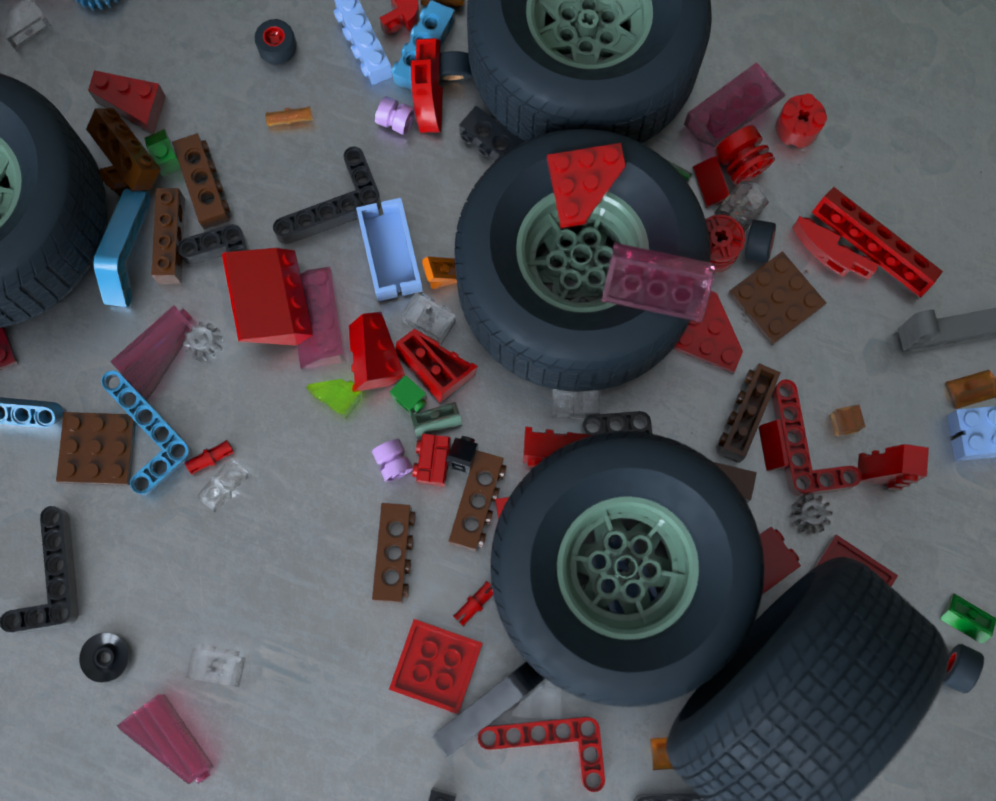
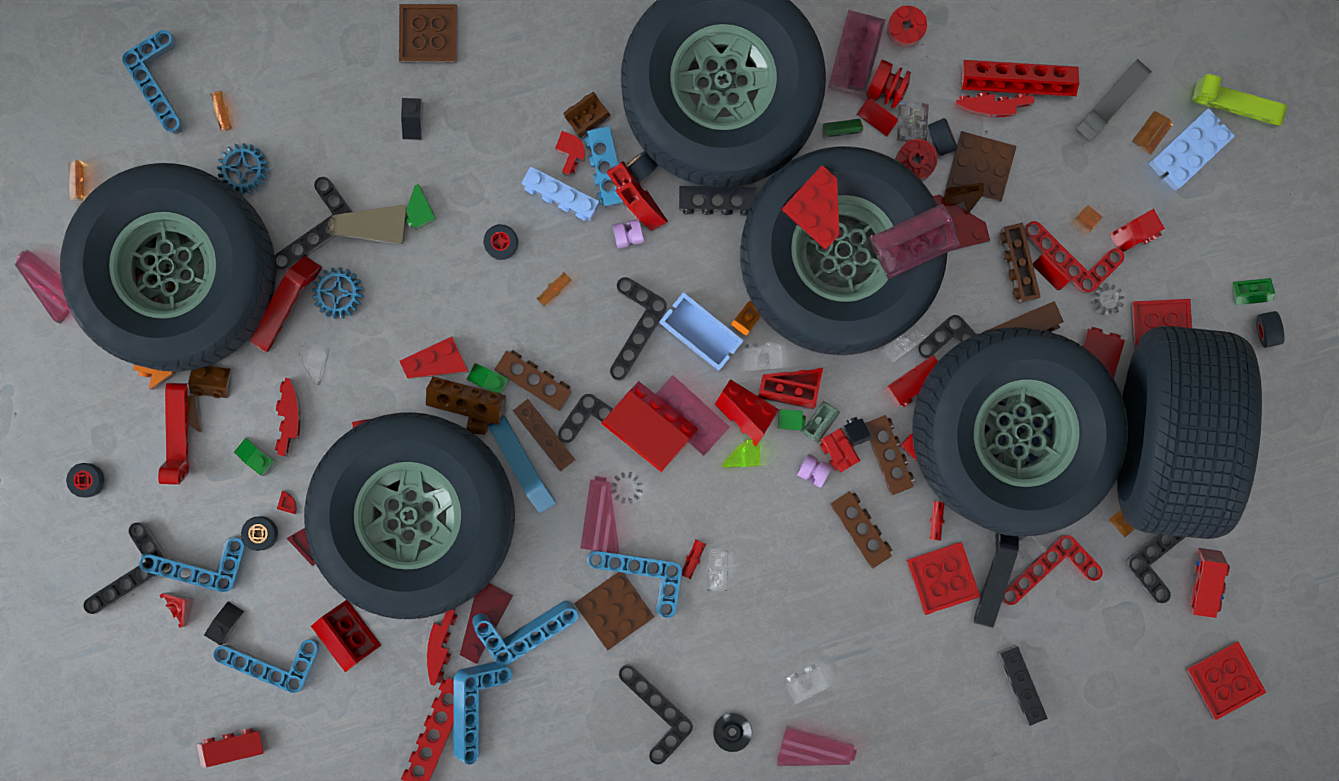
camera: 35 degrees left, 10 degrees up
none -> reddish brown slope [944,183,984,214]

